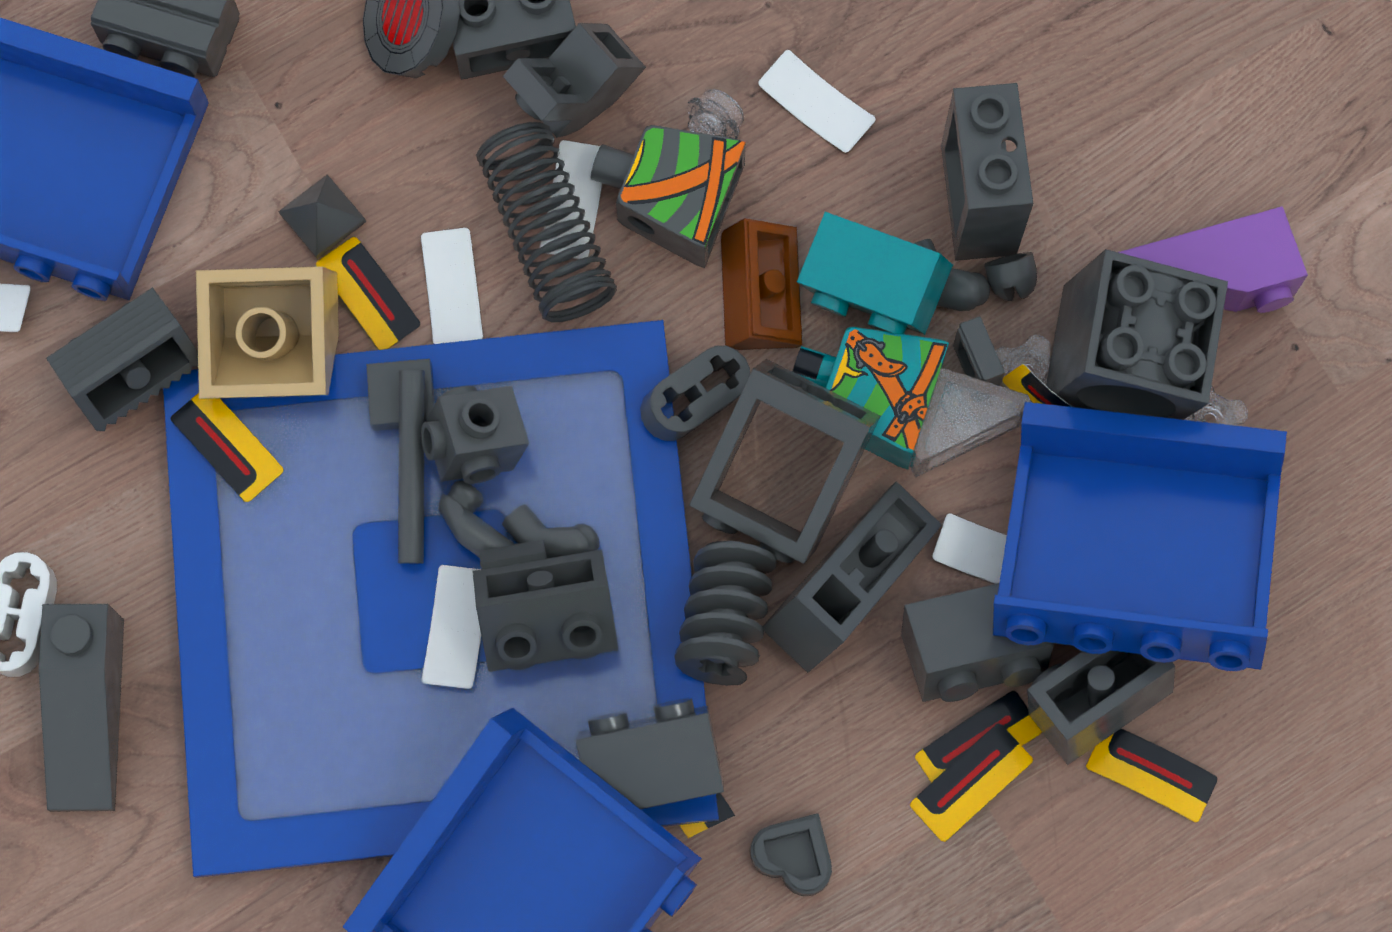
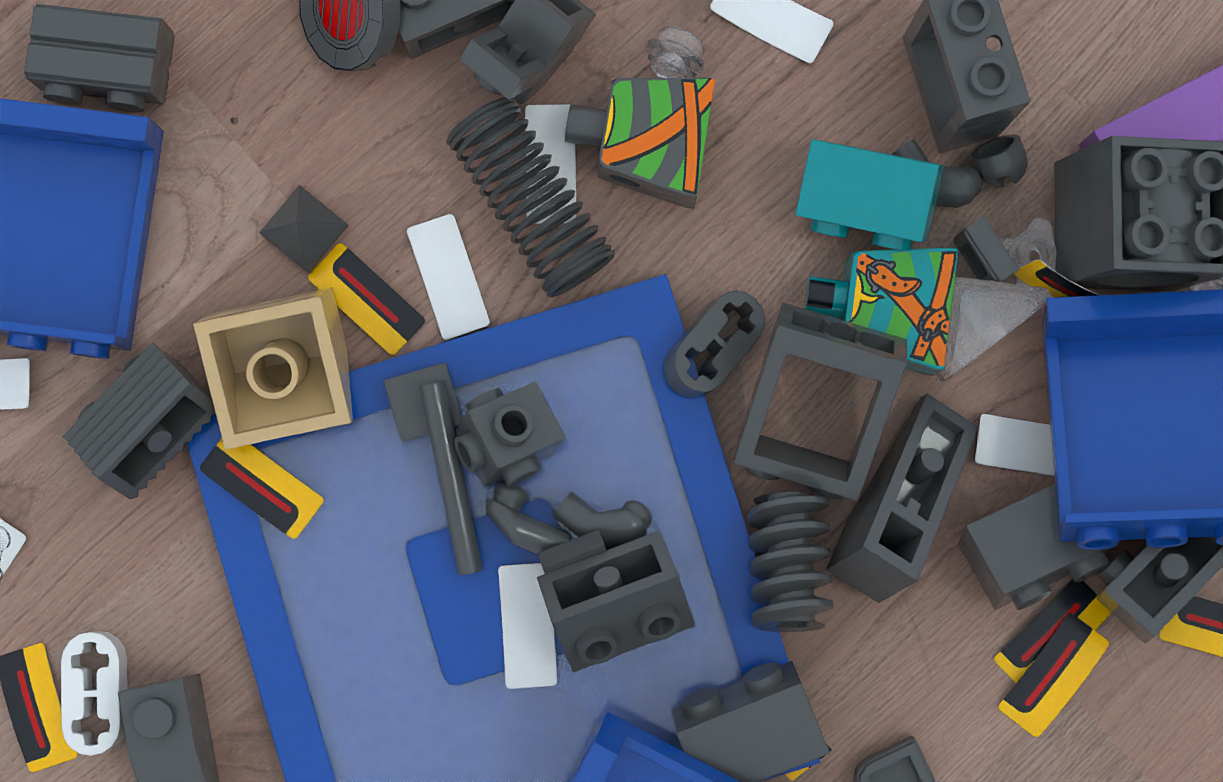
camera: 10 degrees left, 10 degrees up
dark orange slope [721,218,802,350] -> none

